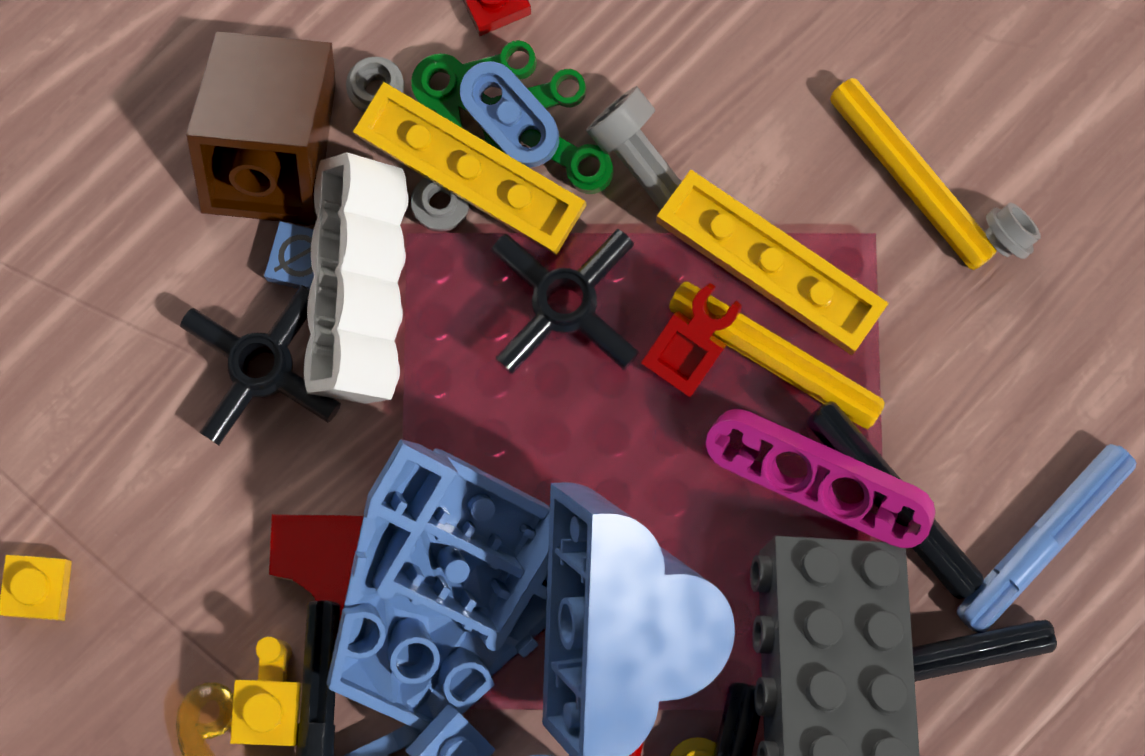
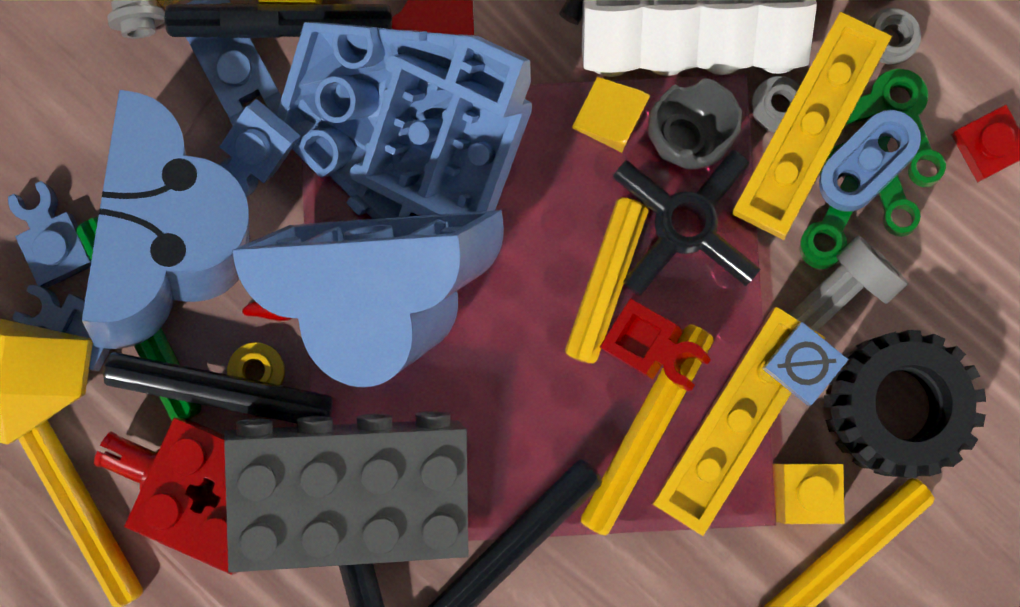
camera: 85 degrees right, 5 degrees up
dark pink beam [706,409,936,548] -> none
none -> yellow axle [565,197,648,364]
none -> yellow slope [572,77,650,153]
none -> dark grey hair [648,78,742,169]
none -> medium blue tile [762,322,849,406]
none -> yellow brick [772,464,845,524]
none -> black tyre [824,330,986,478]

